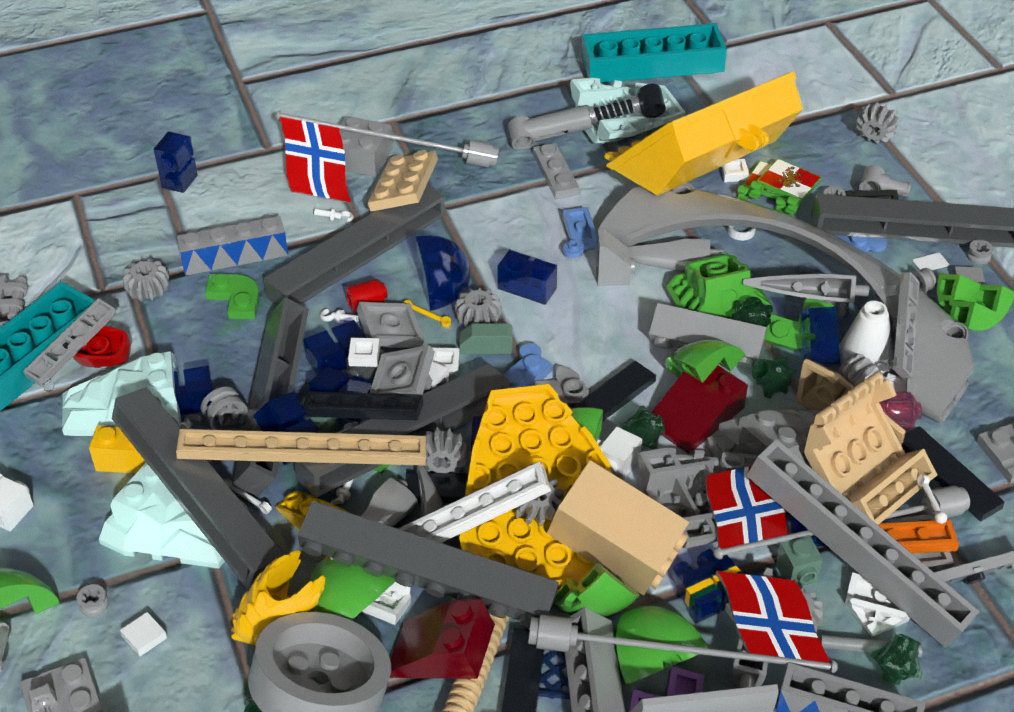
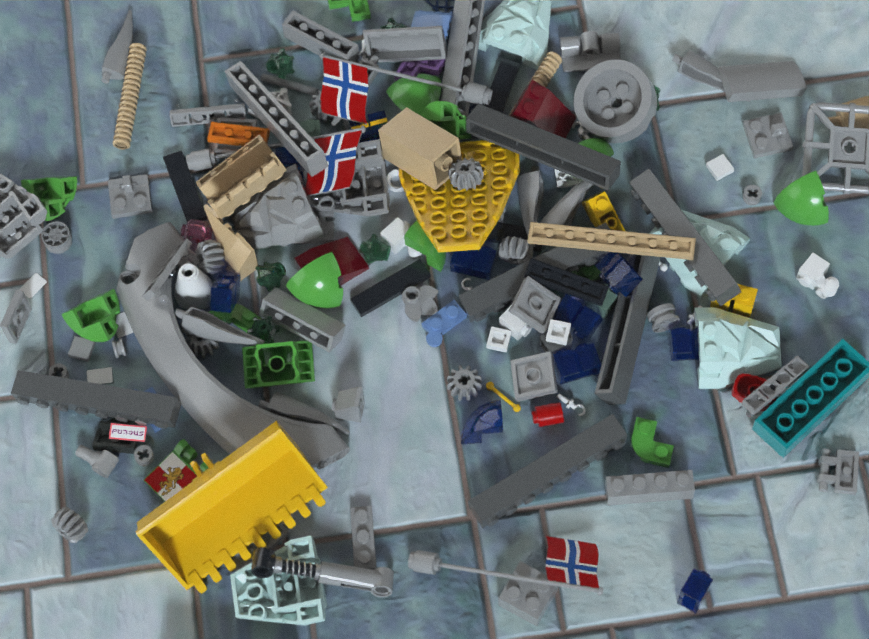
camera: 165 degrees left, 20 degrees up
light grey gear [123,258,169,302] -> none
yellow head [231,550,326,646] -> none
white hand [314,208,354,222] -> none
tan plate [368,150,438,211] -> none
white tile [399,461,551,543] -> none
sand green piece [460,324,513,354] -> none
clear blue piece [497,249,557,305] -> none
medium blue hinge [563,207,597,258] -> none
white hinge [917,474,947,524] -> none

